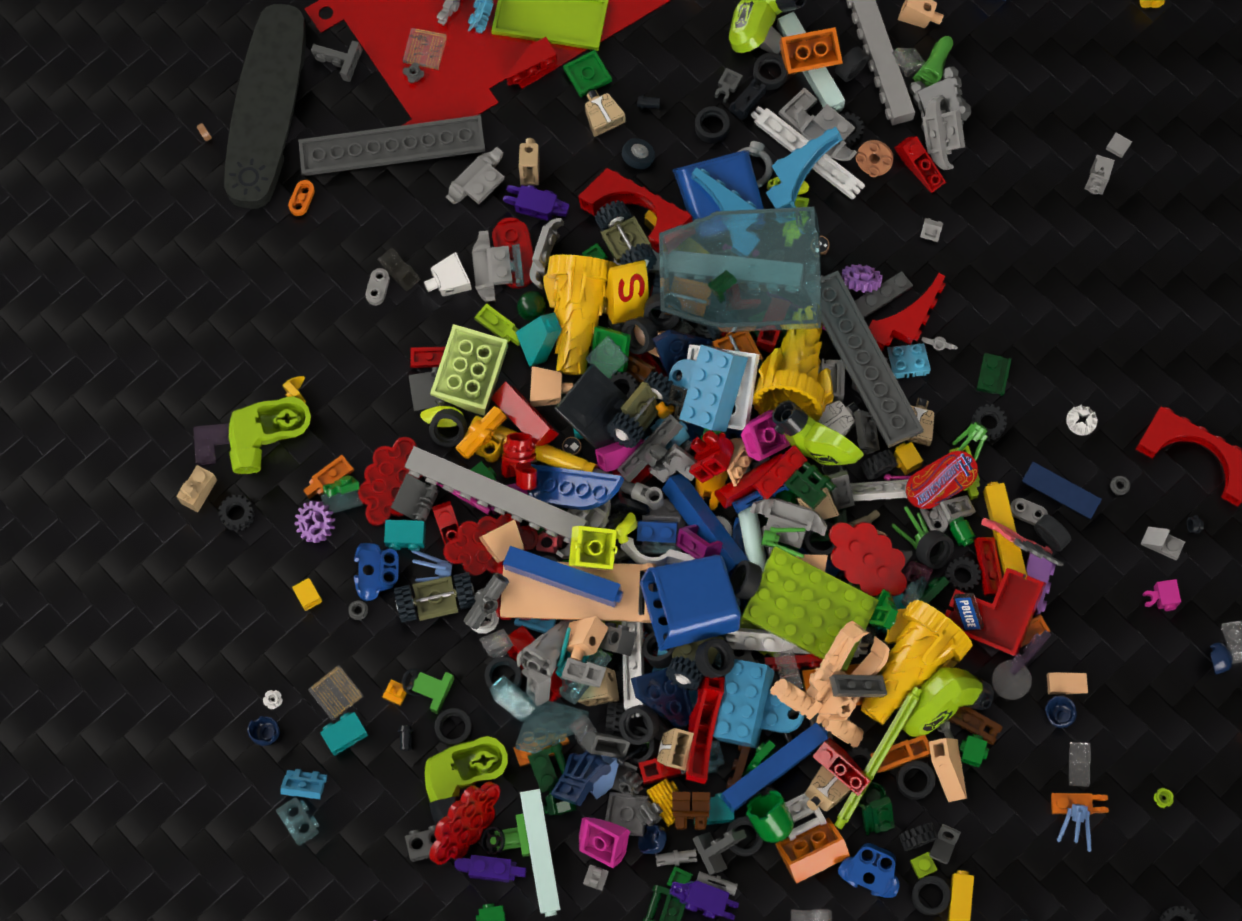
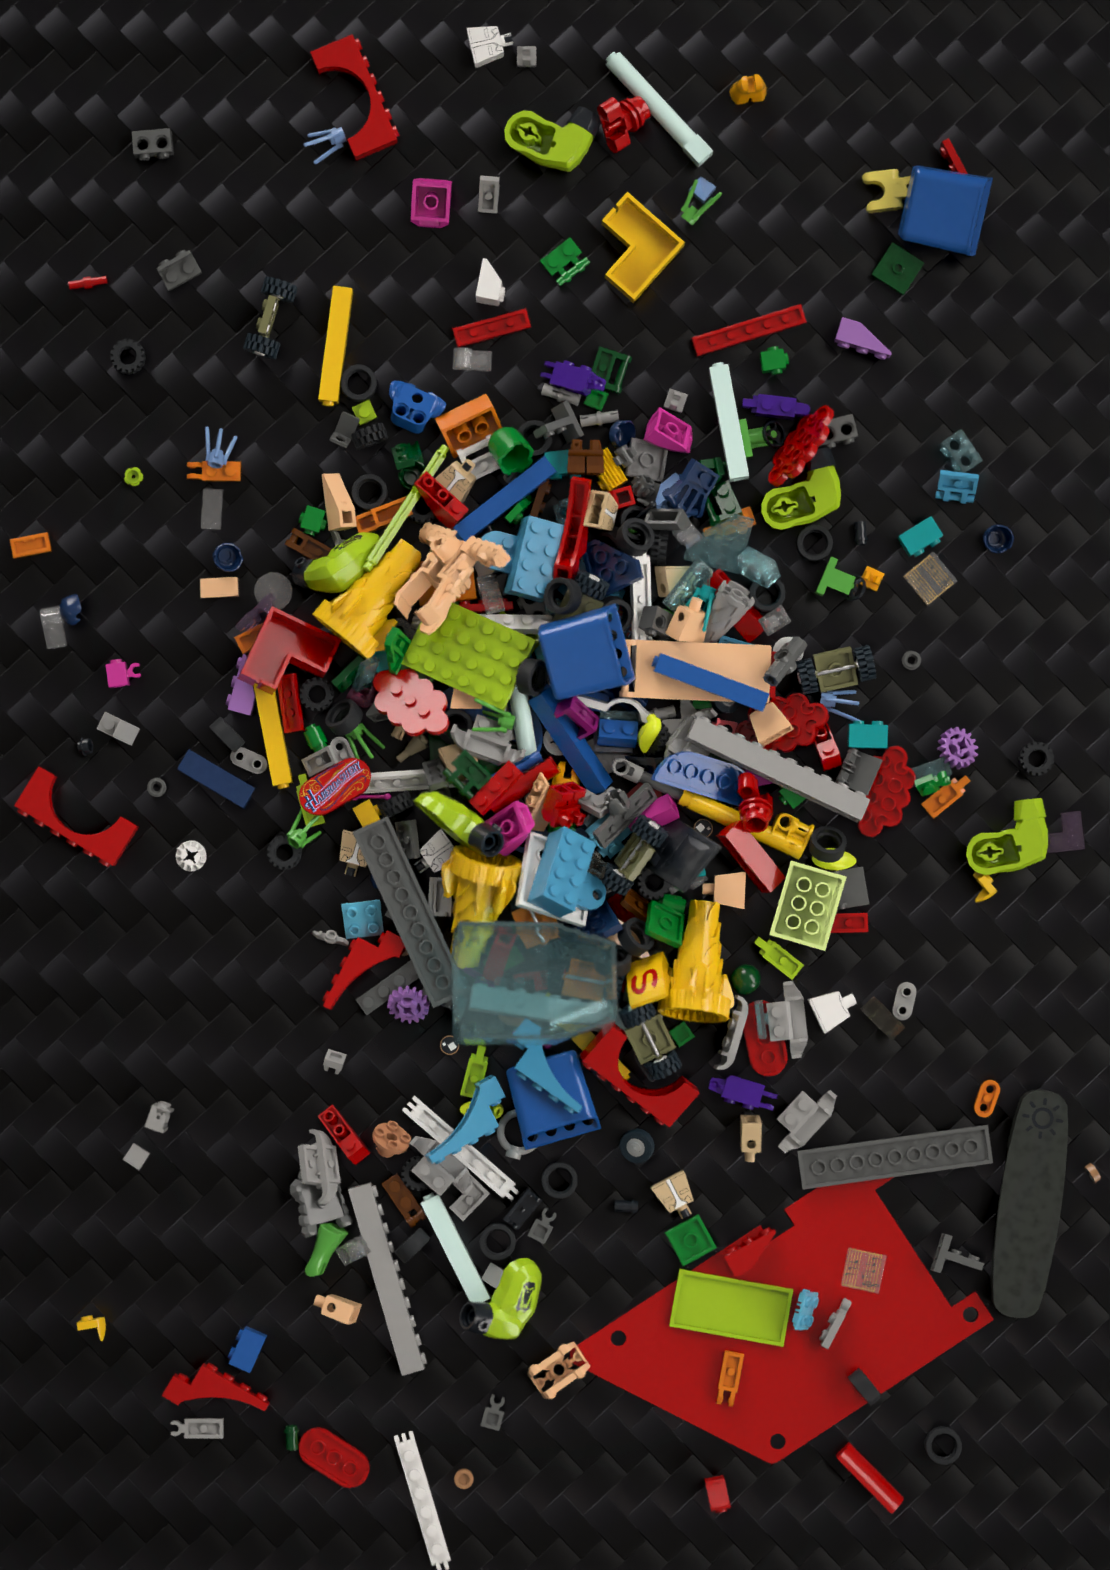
camera: 175 degrees right, 15 degrees up
tan hinge [176,465,217,512] -> none
white plate [263,690,283,709] -> none
yellow panel [292,578,322,611] -> none
blue piece [354,543,399,601] -> none
dark grey plate [403,62,424,83] -> none
light orange piece [455,406,507,459] -> none
teal slope [516,312,562,367] -> none
light grey slope [526,669,551,706] -> none
light grey slope [561,657,606,687] -> none
neon yellow brick [569,526,617,570] -> none
clear light blue piece [586,336,629,378] -> none
light orange arm [655,402,675,419] -> none
dark green tile [708,270,737,303] -> none
orange slope [779,27,843,74] -> none
dark grey plate [829,675,887,697] -> none
tile [953,593,984,631] -> none
dark green plate [976,353,1011,396] -> none
piece [982,518,1064,566] -> none
none -> reddish brown plate [382,1173,428,1228]

